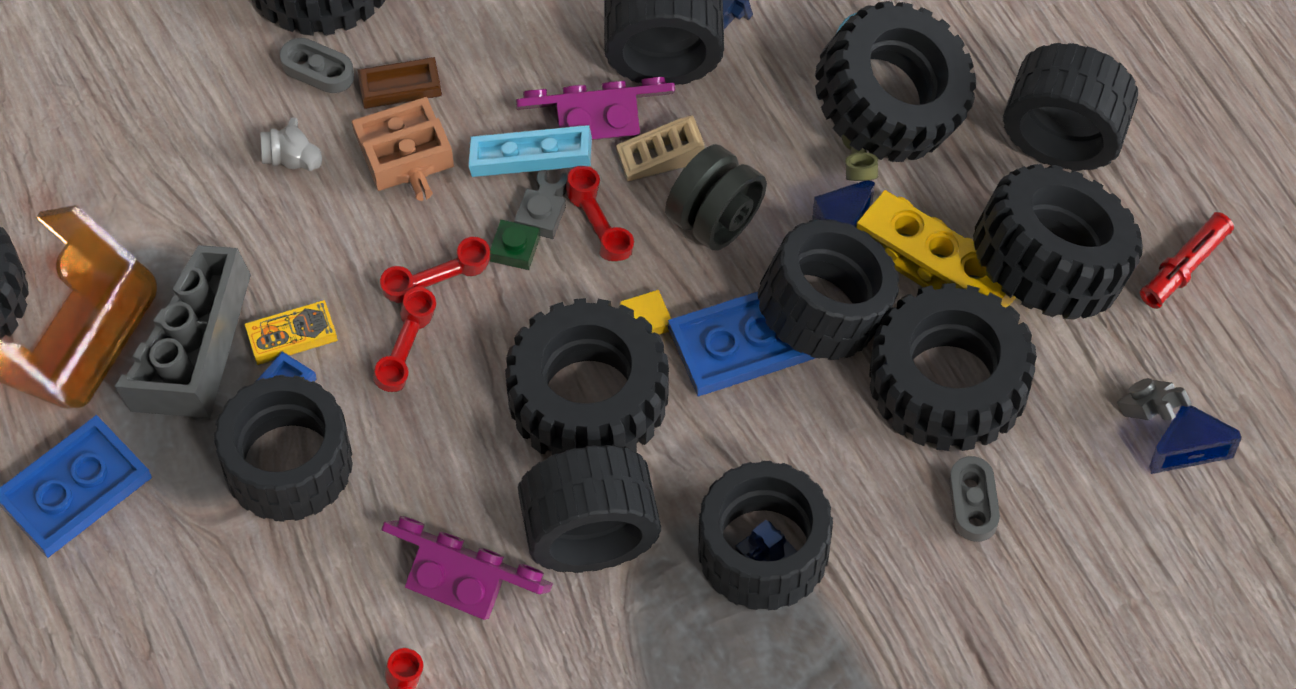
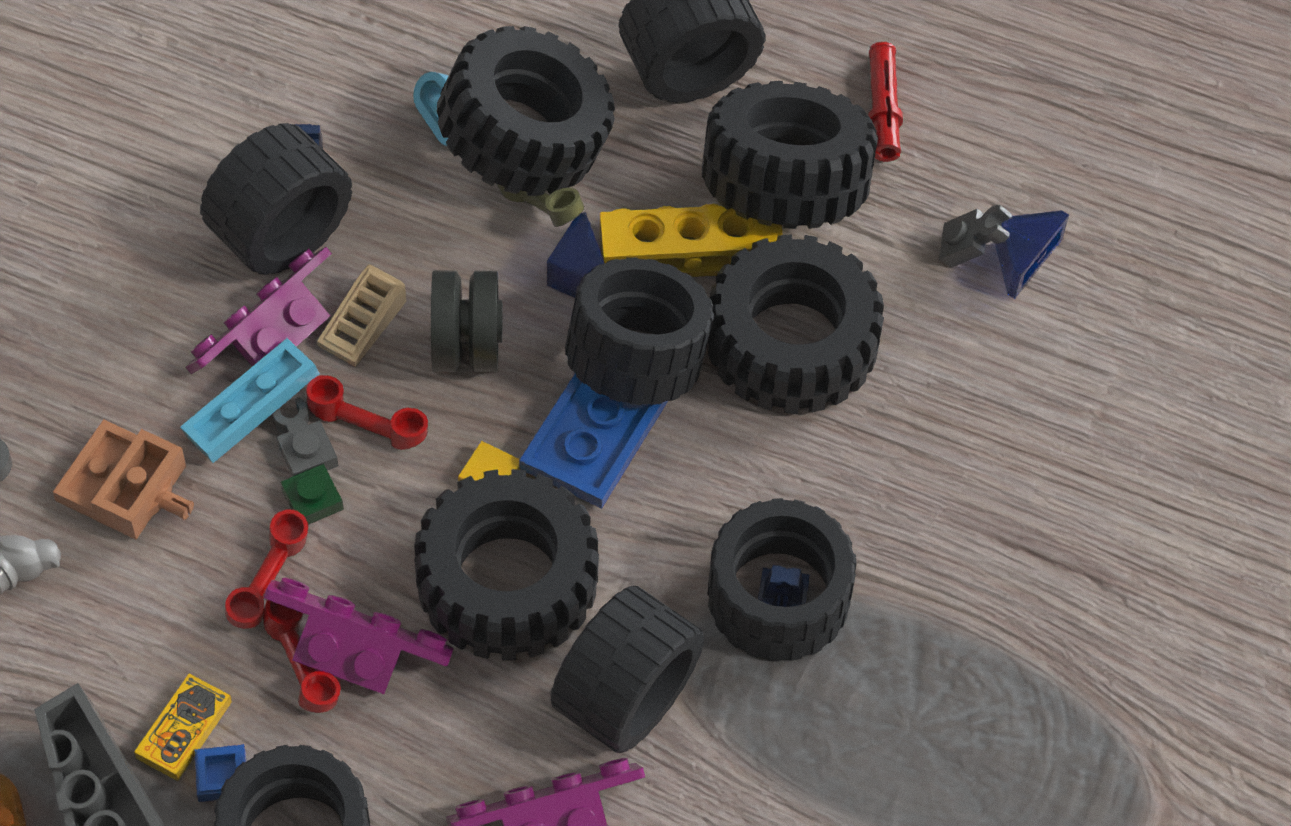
camera: 45 degrees left, 0 degrees up
reddish brown tile [358,57,442,109] -> none
dark grey plate [949,456,1000,542] -> none
none -> magenta bracket [263,578,454,694]

